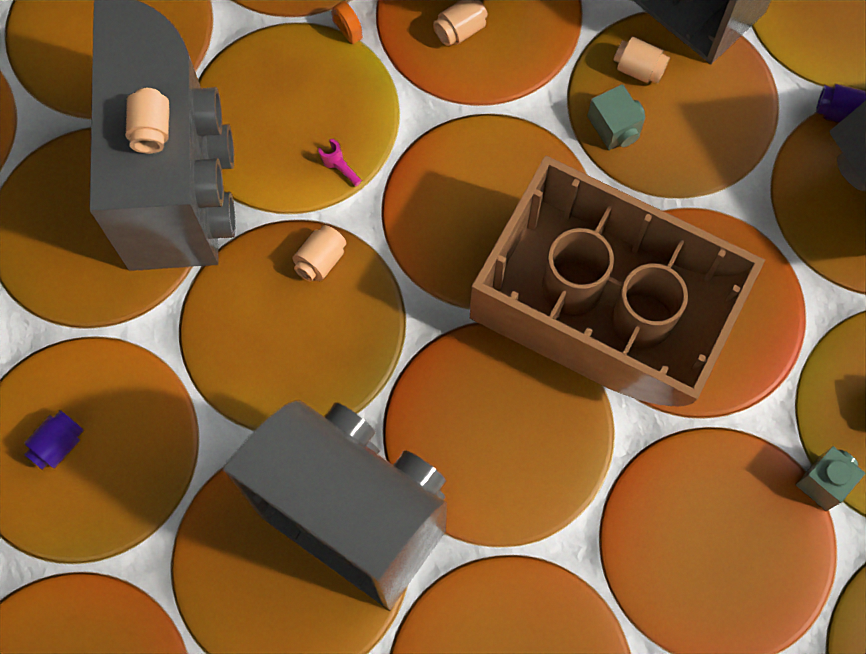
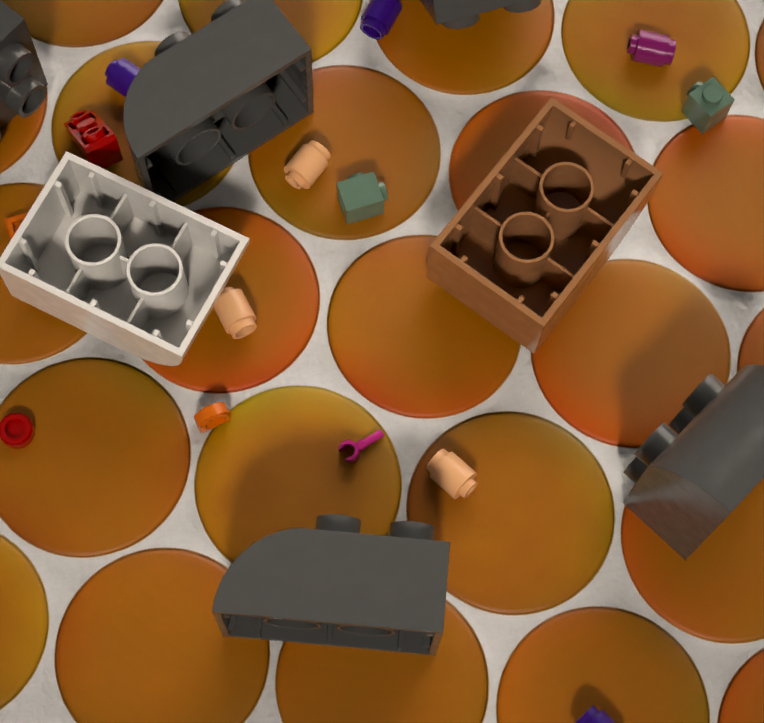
camera: 85 degrees left, 0 degrees up
light nougat brick [126,88,169,154] -> none

